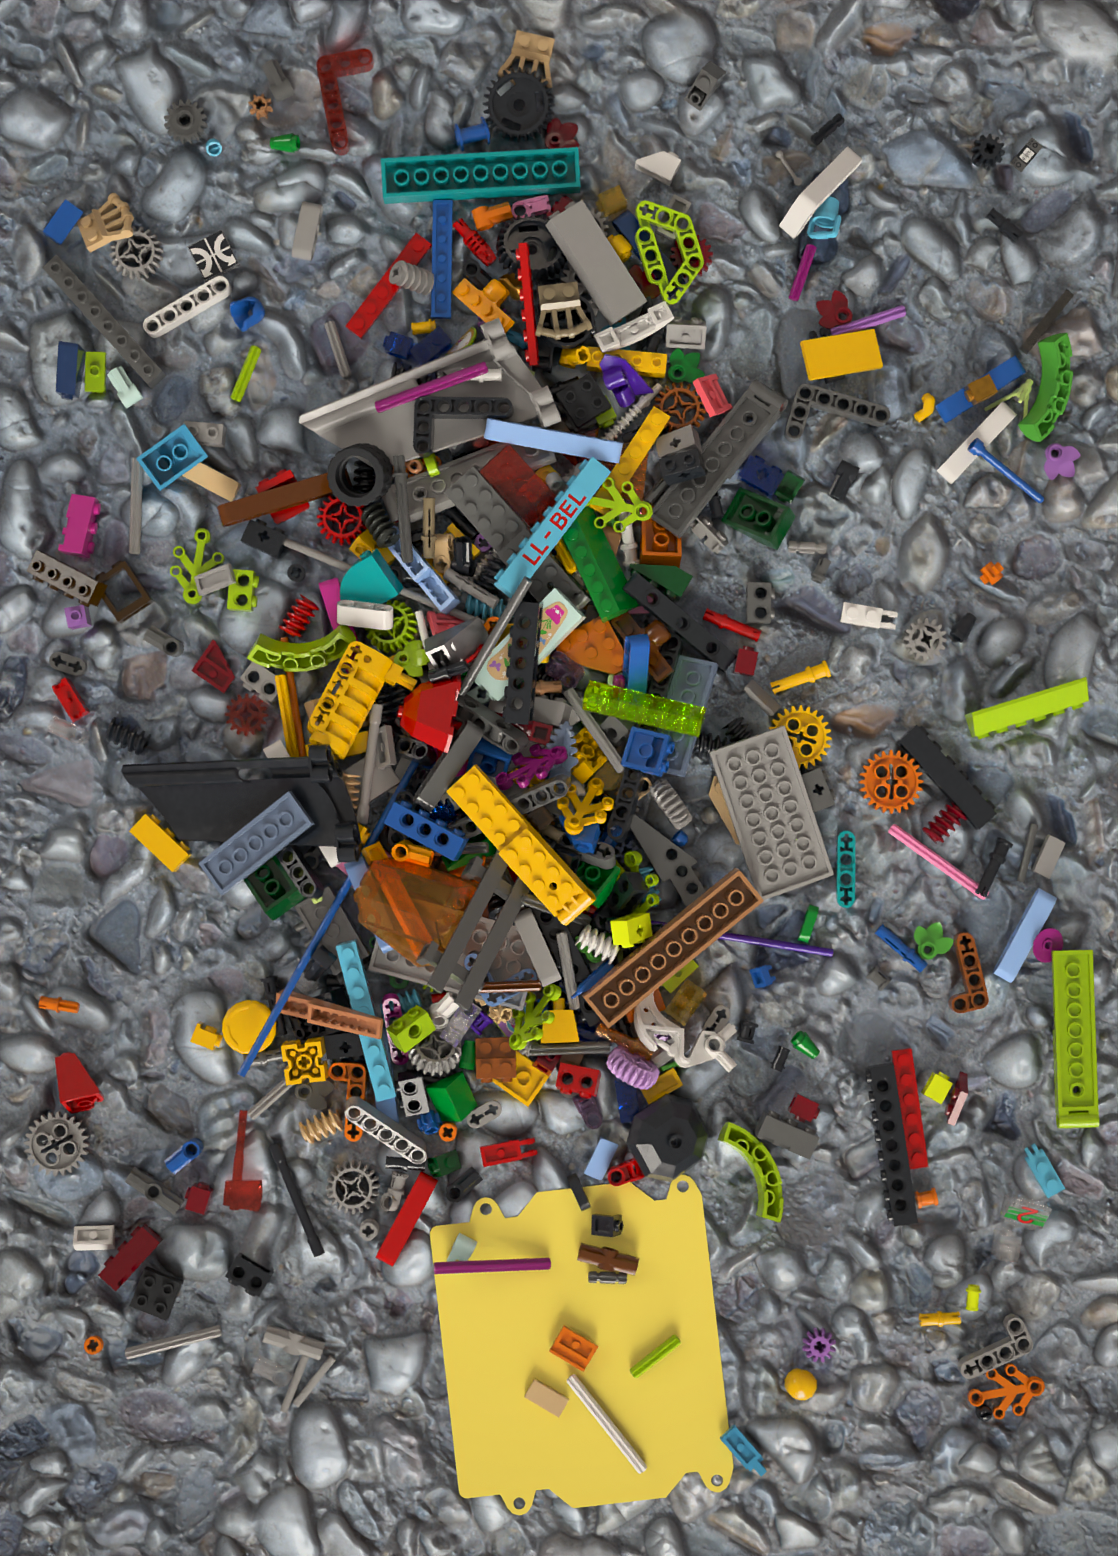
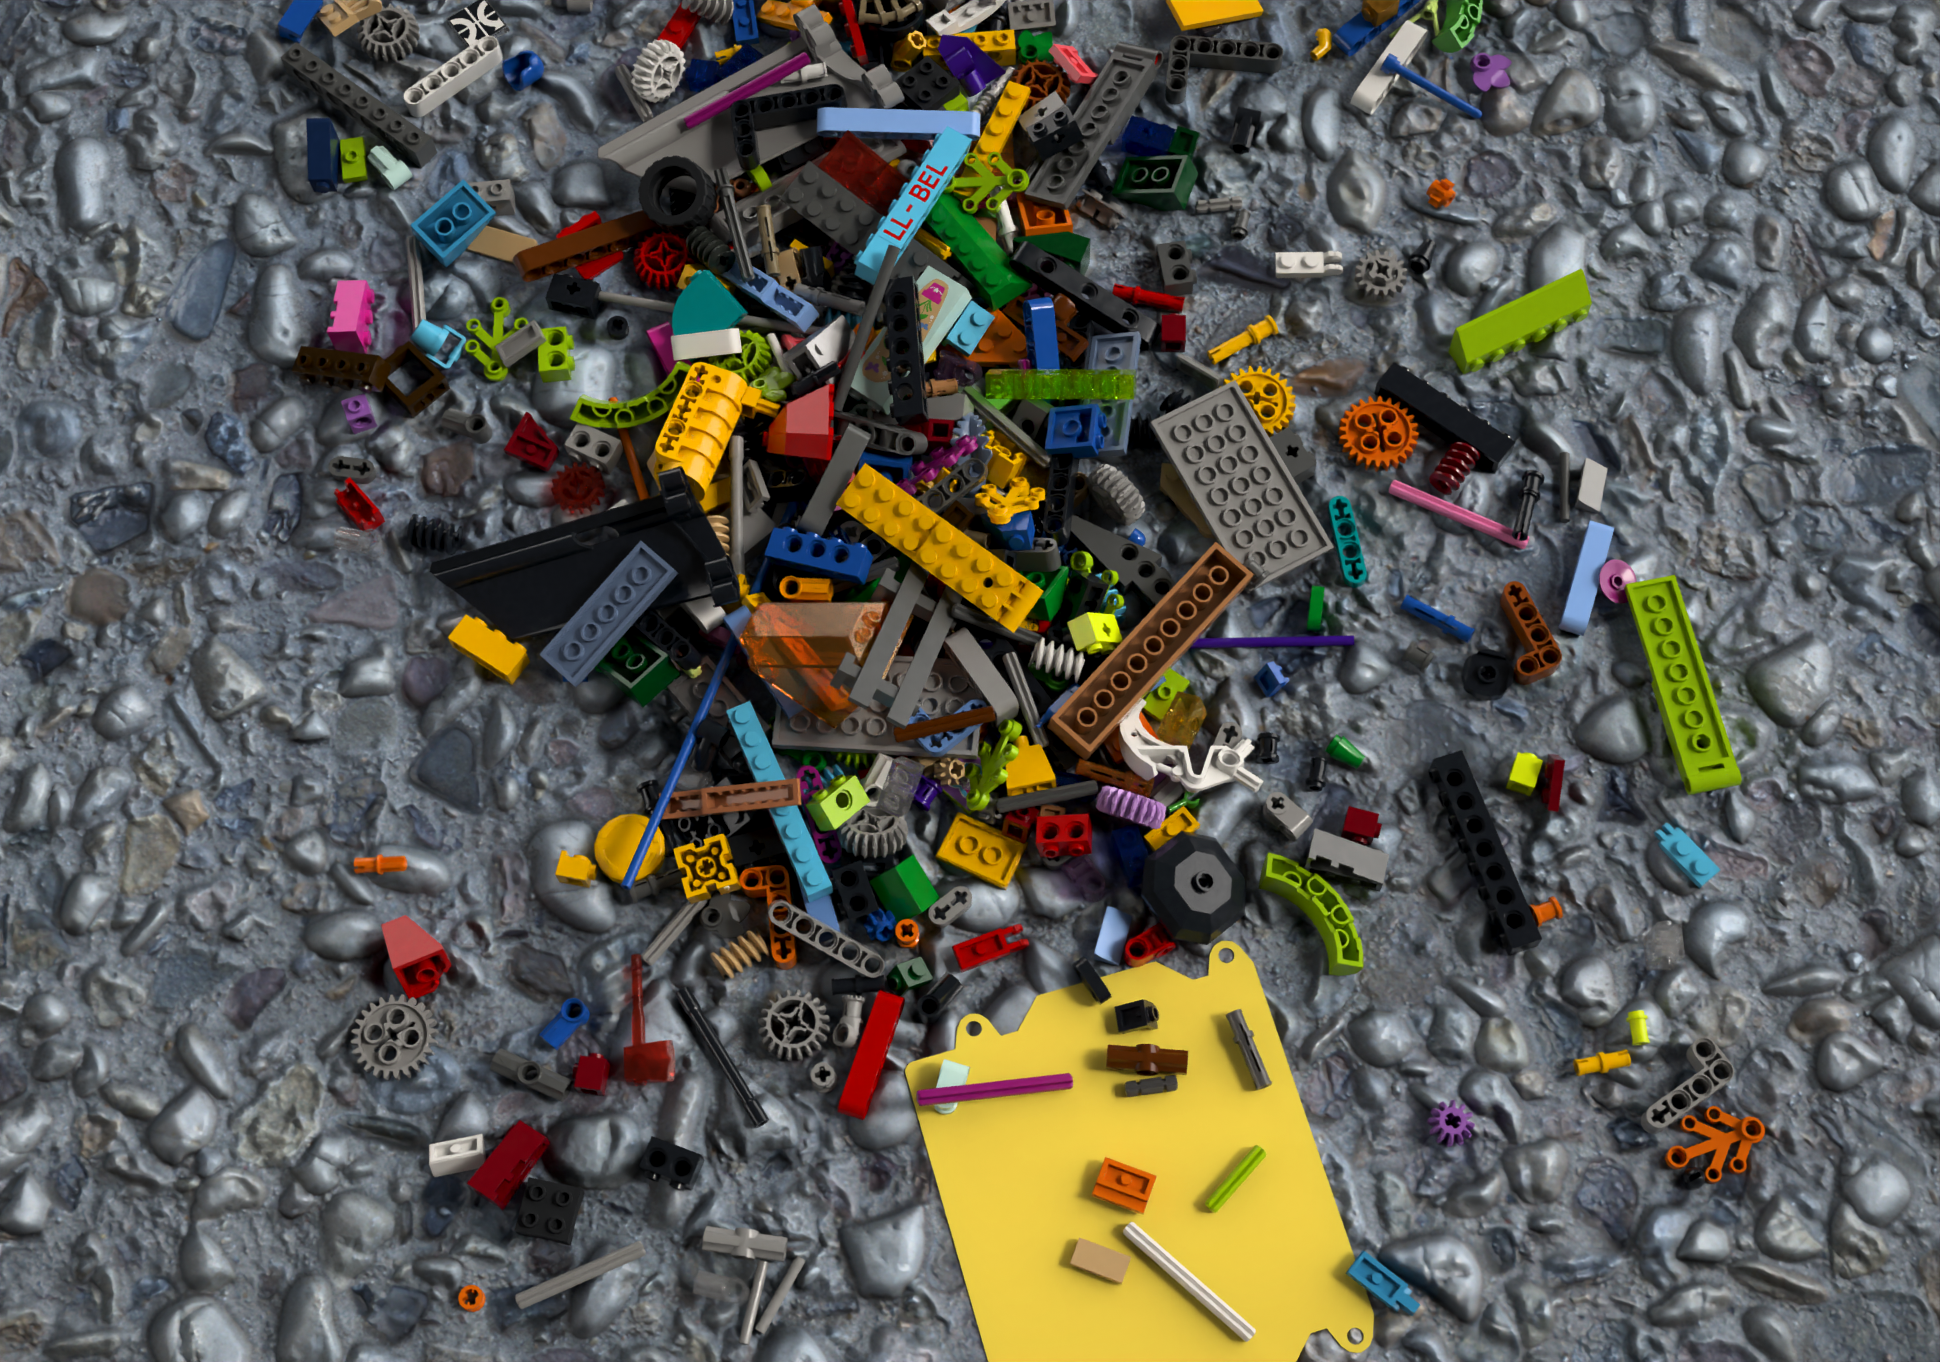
camera: 10 degrees left, 20 degrees down
lime axle [231,345,261,402] -> none
yellow axle [275,674,299,757] -> none
red piece [278,594,319,638] -> none
green cone [458,1040,476,1070] -> none
dark orange plate [475,1037,517,1083] -> none
yellow hair [785,1368,817,1400] -> none
red plate [891,1048,929,1170] -> none
bright green plate [914,922,954,960] -> none
clear slope [999,1192,1052,1230] -> none
none -> medium azure piece [410,319,466,370]
none -> white gear [631,39,686,103]
none -> medium azure bracket [941,300,995,357]
none -> dark grey pin [1226,1009,1272,1090]
none -> dark grey bush [1242,555,1270,589]
none -> light grey piece [1263,792,1313,842]
none -> black plate [1461,649,1514,700]

